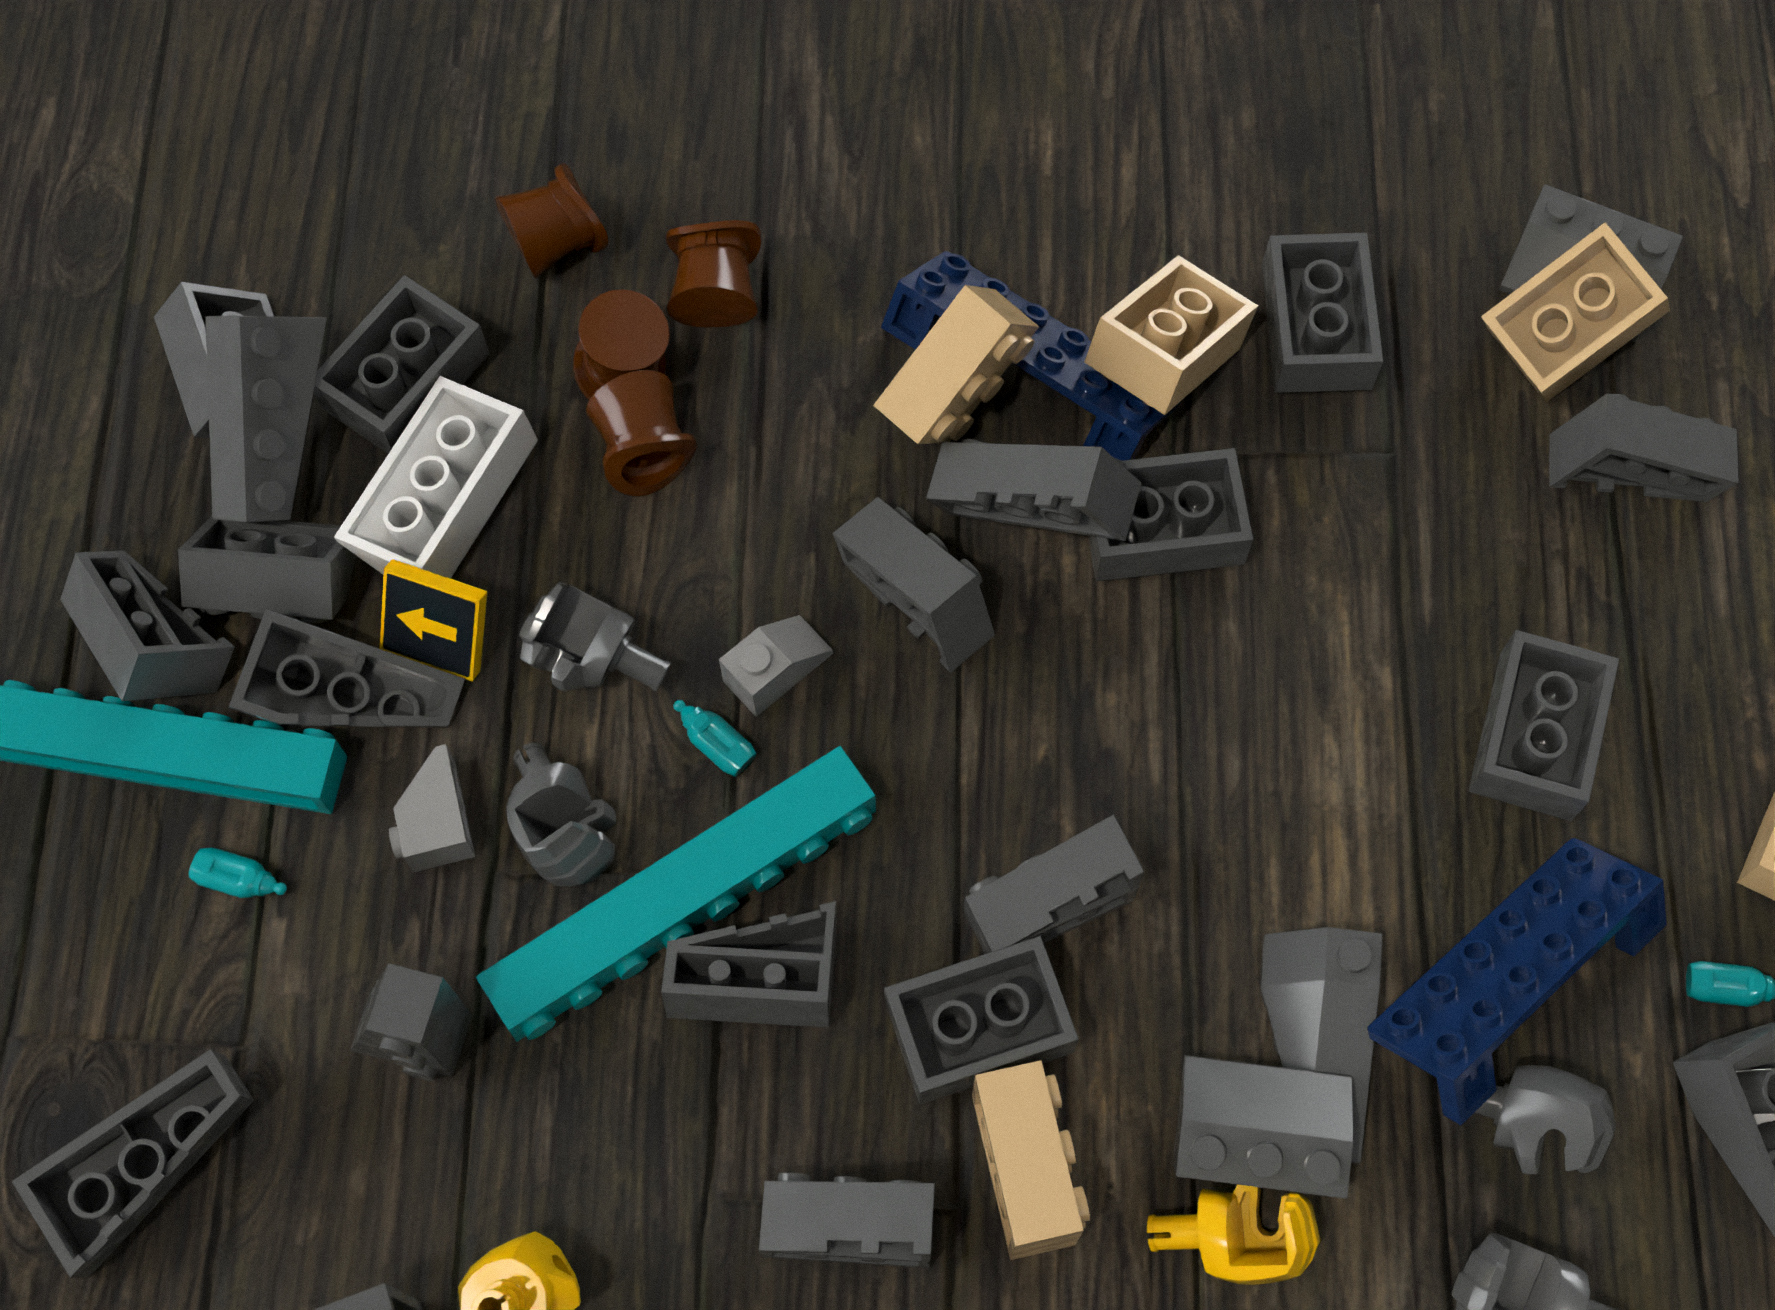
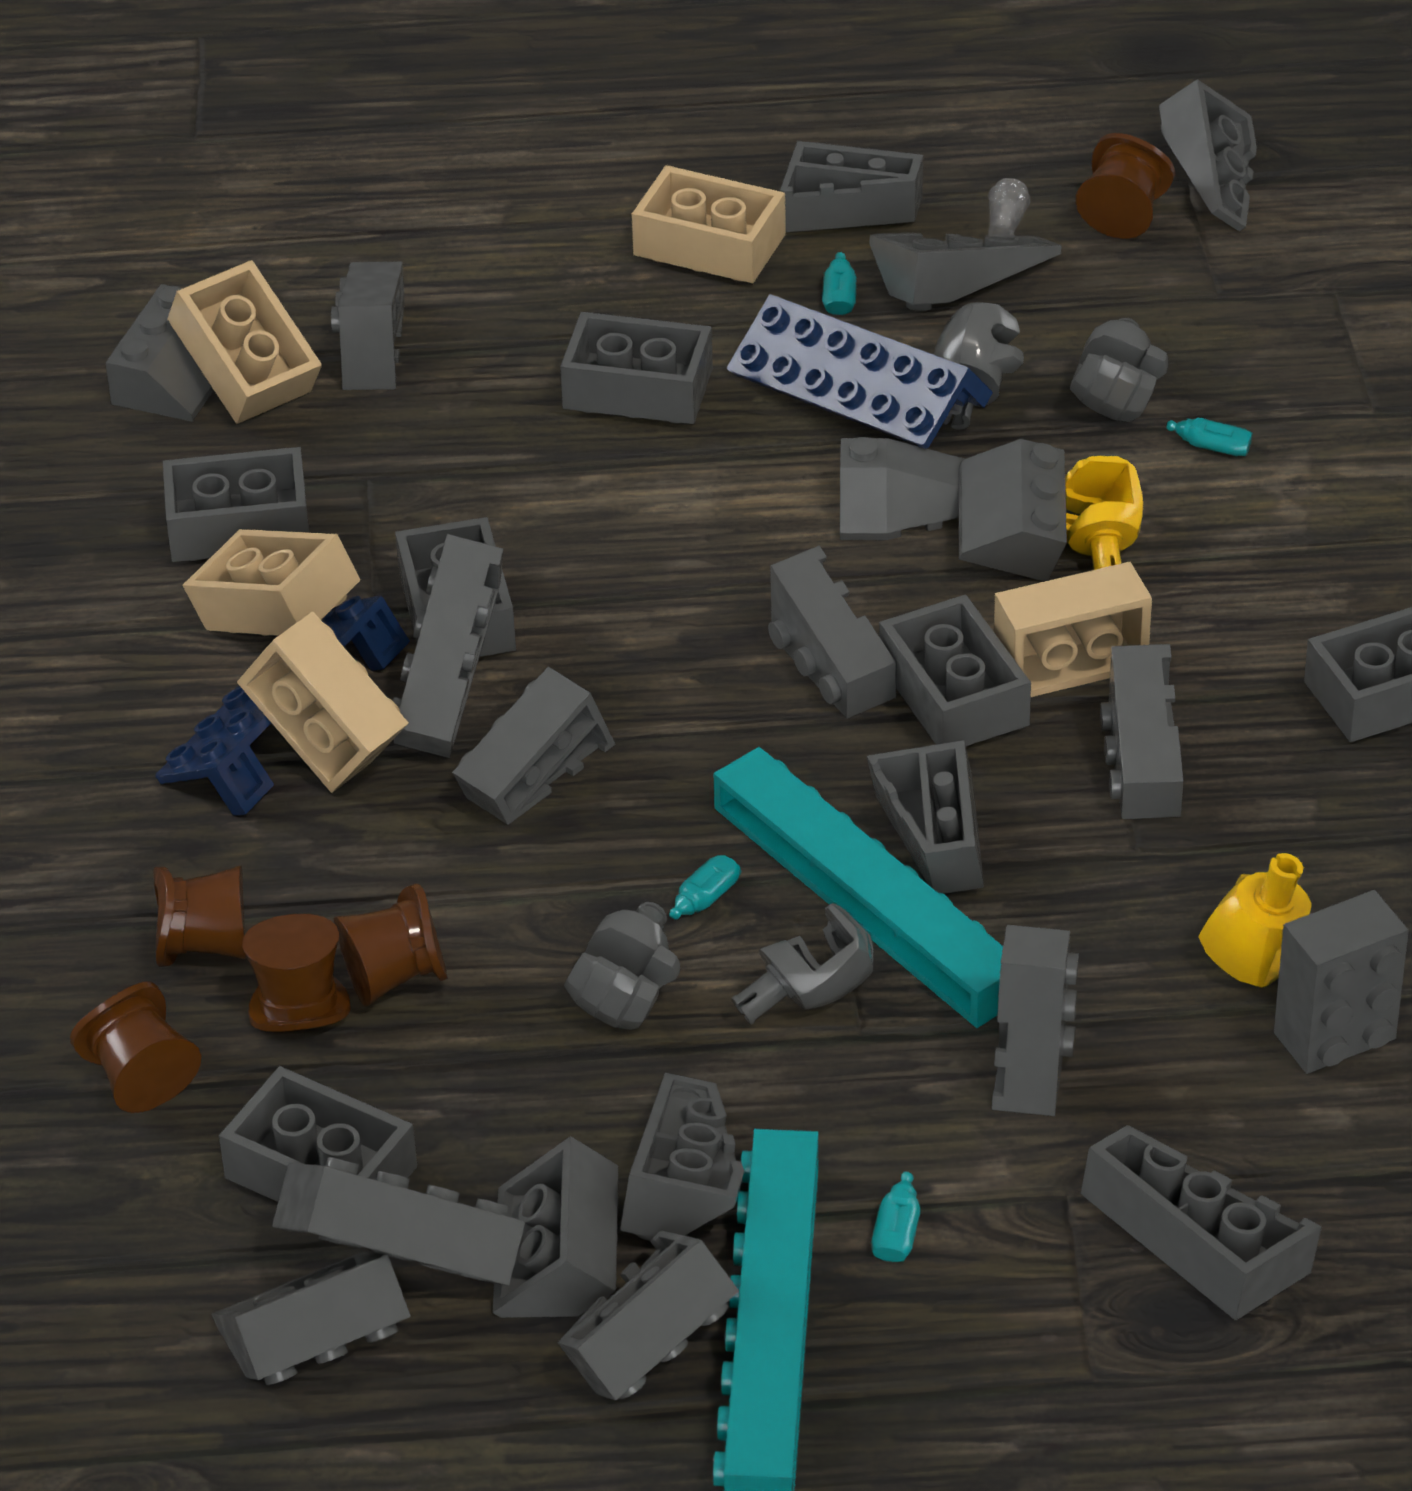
camera: 95 degrees left, 25 degrees down
white slope [334,376,538,579] -> none
black tile [380,559,487,682] -> none
light grey slope [389,744,475,872] -> none
light grey slope [719,615,833,717] -> none

